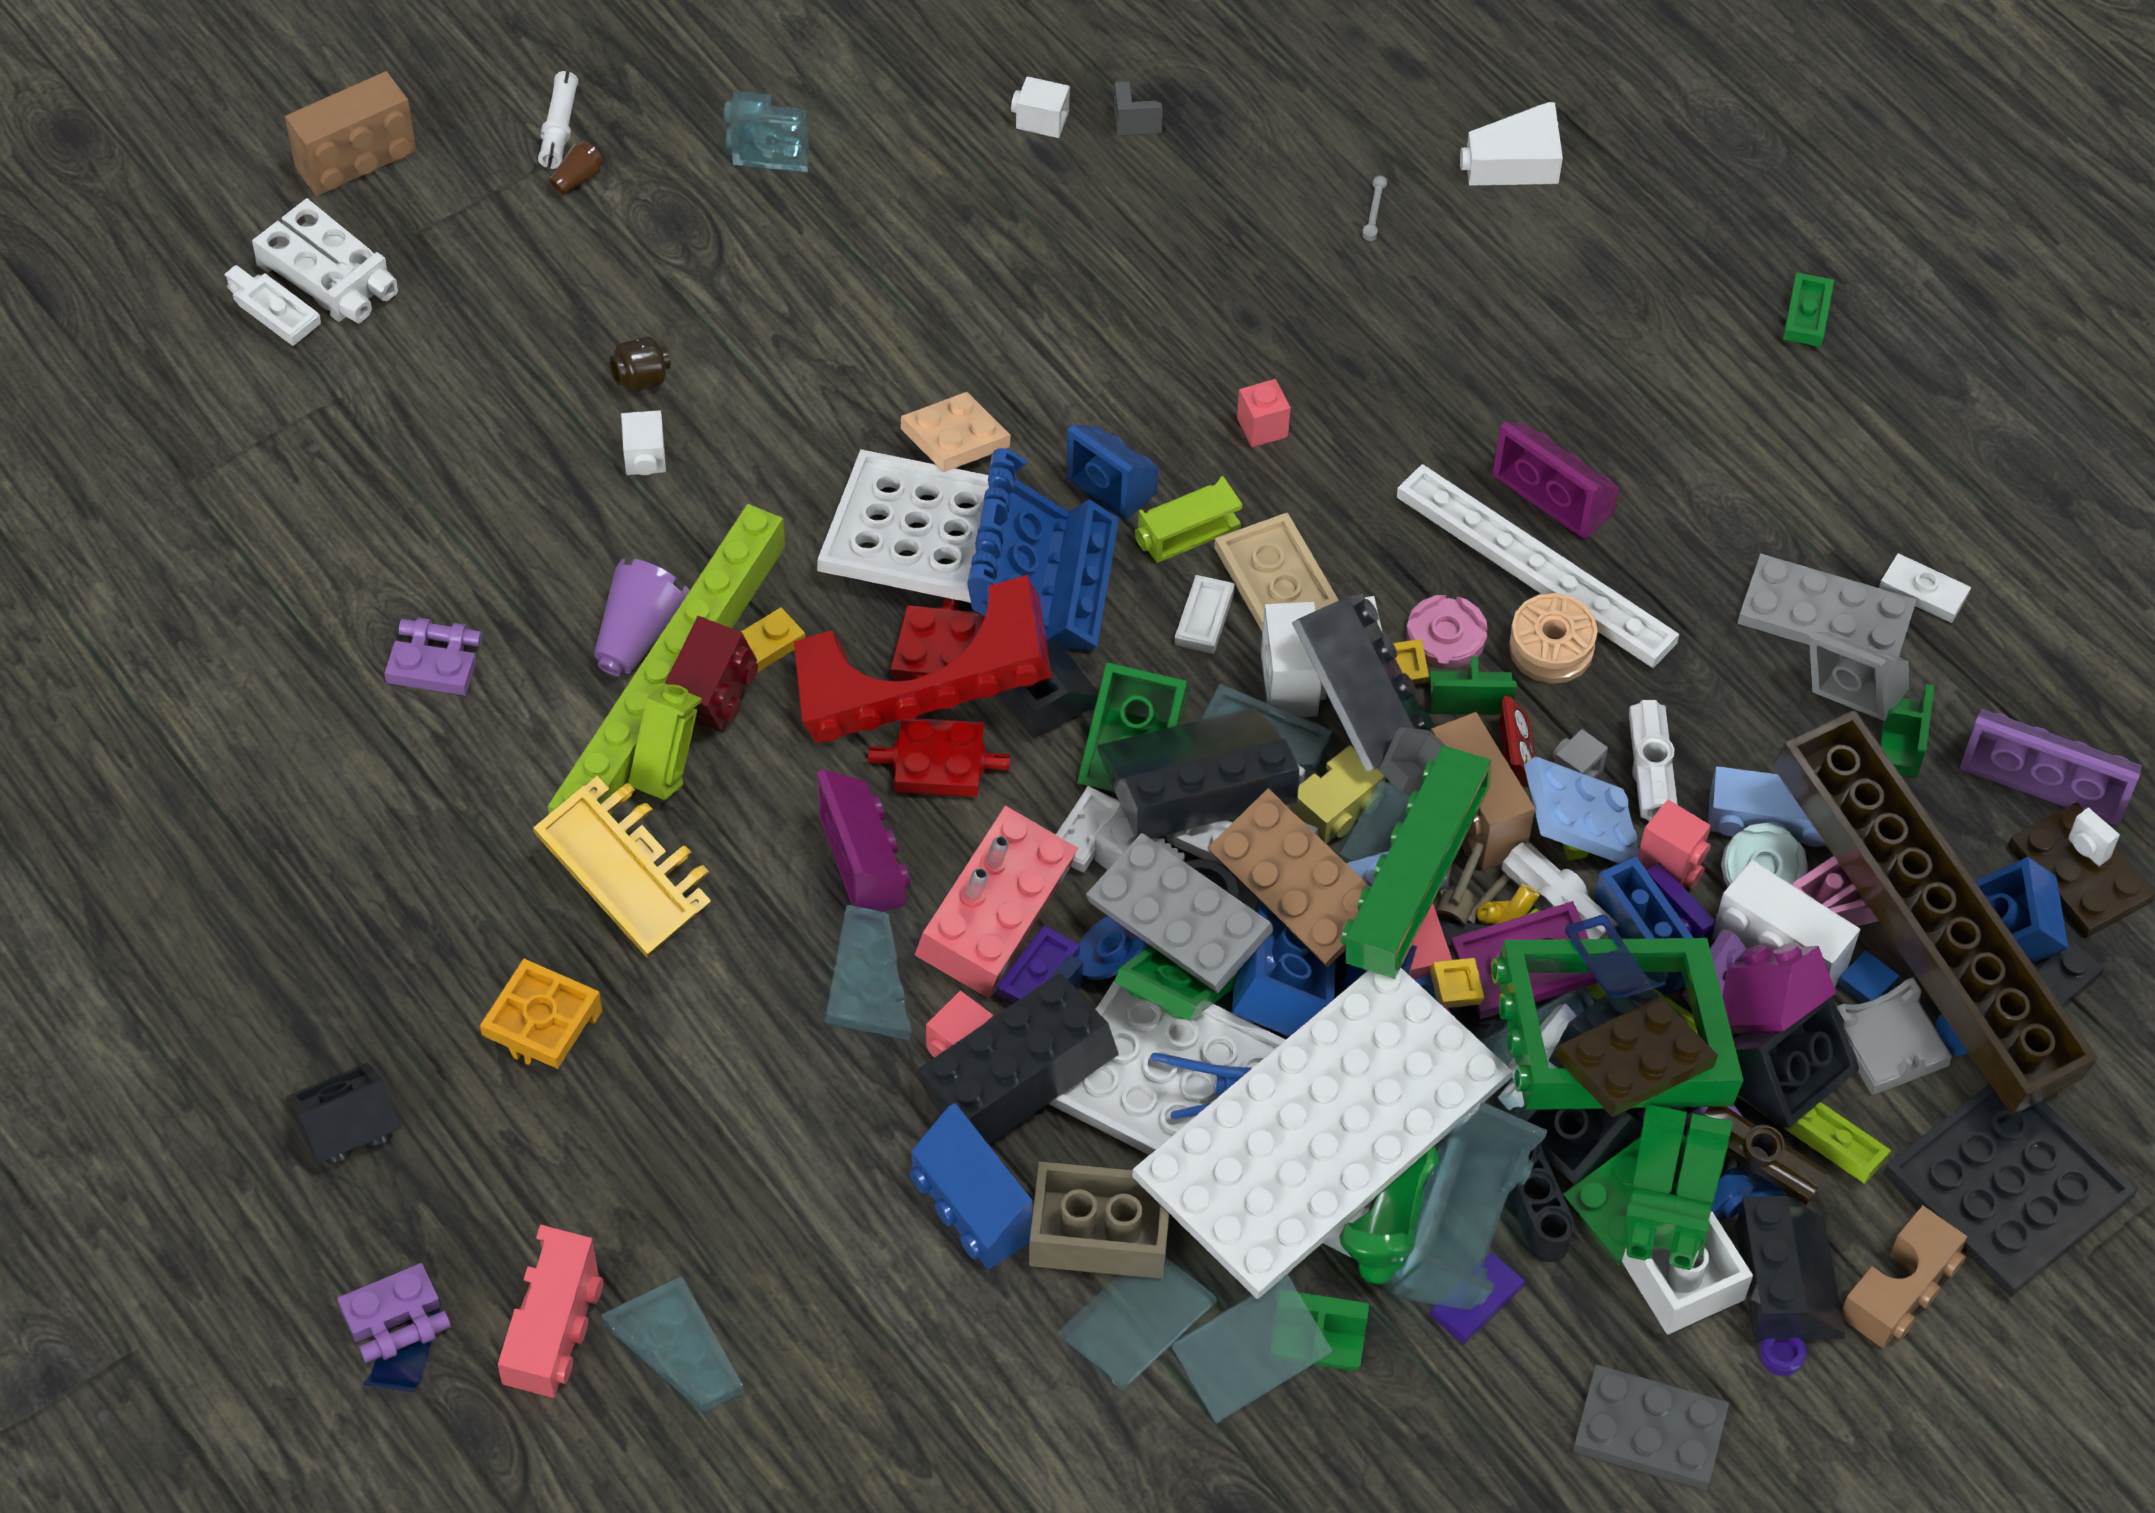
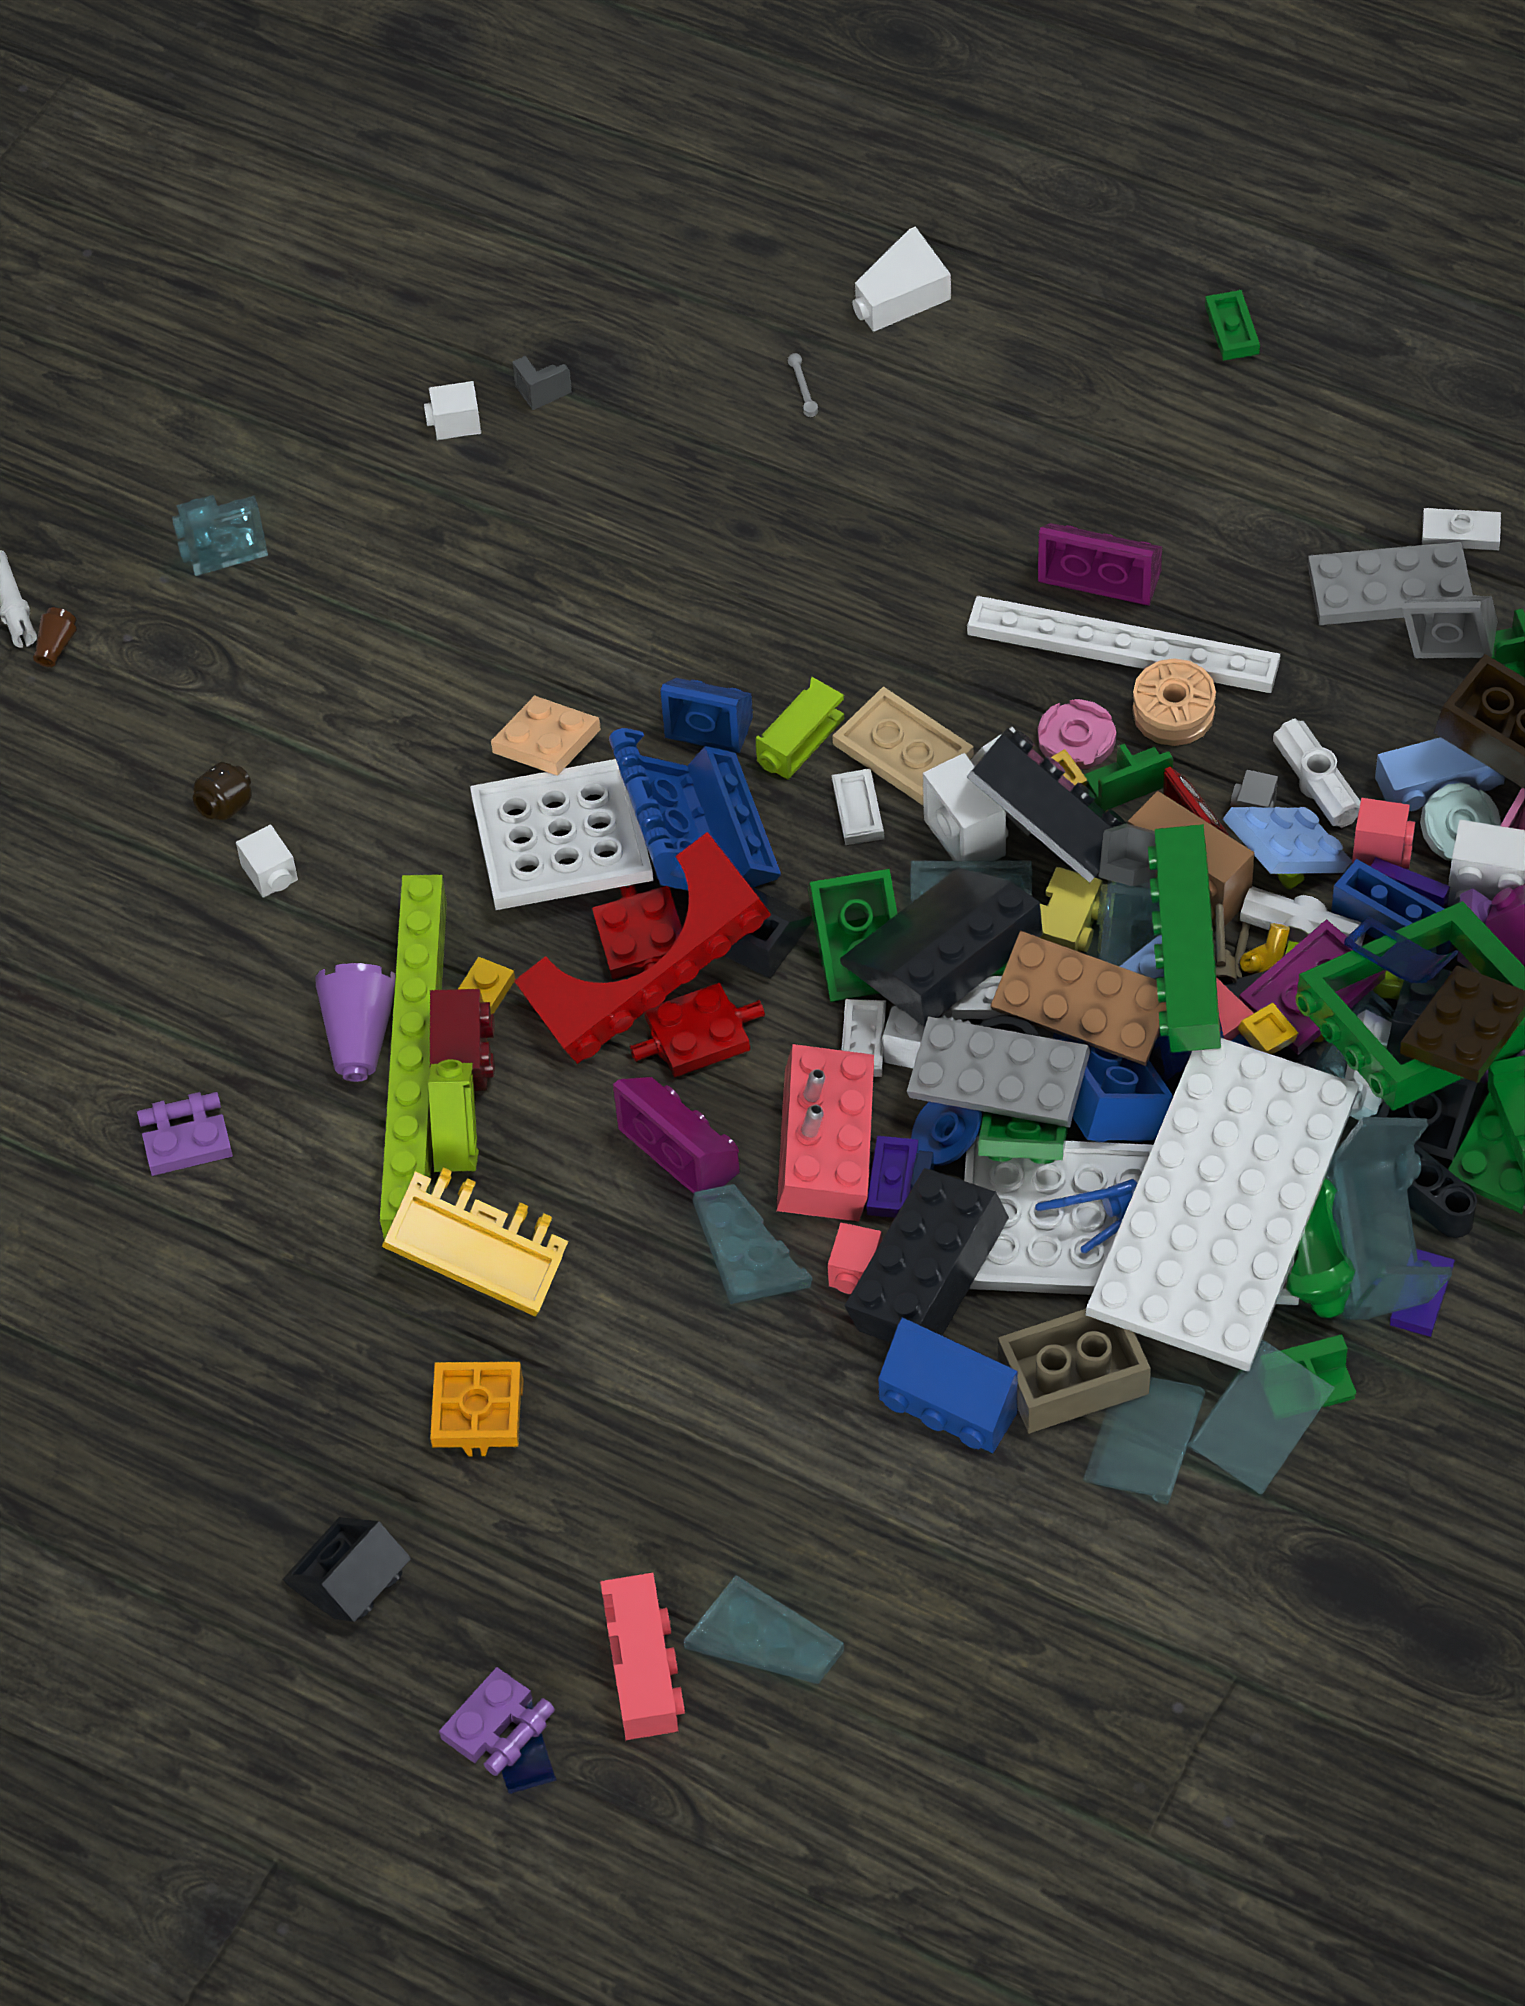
camera: 20 degrees left, 0 degrees up
coral brick [1237,379,1291,448] -> none

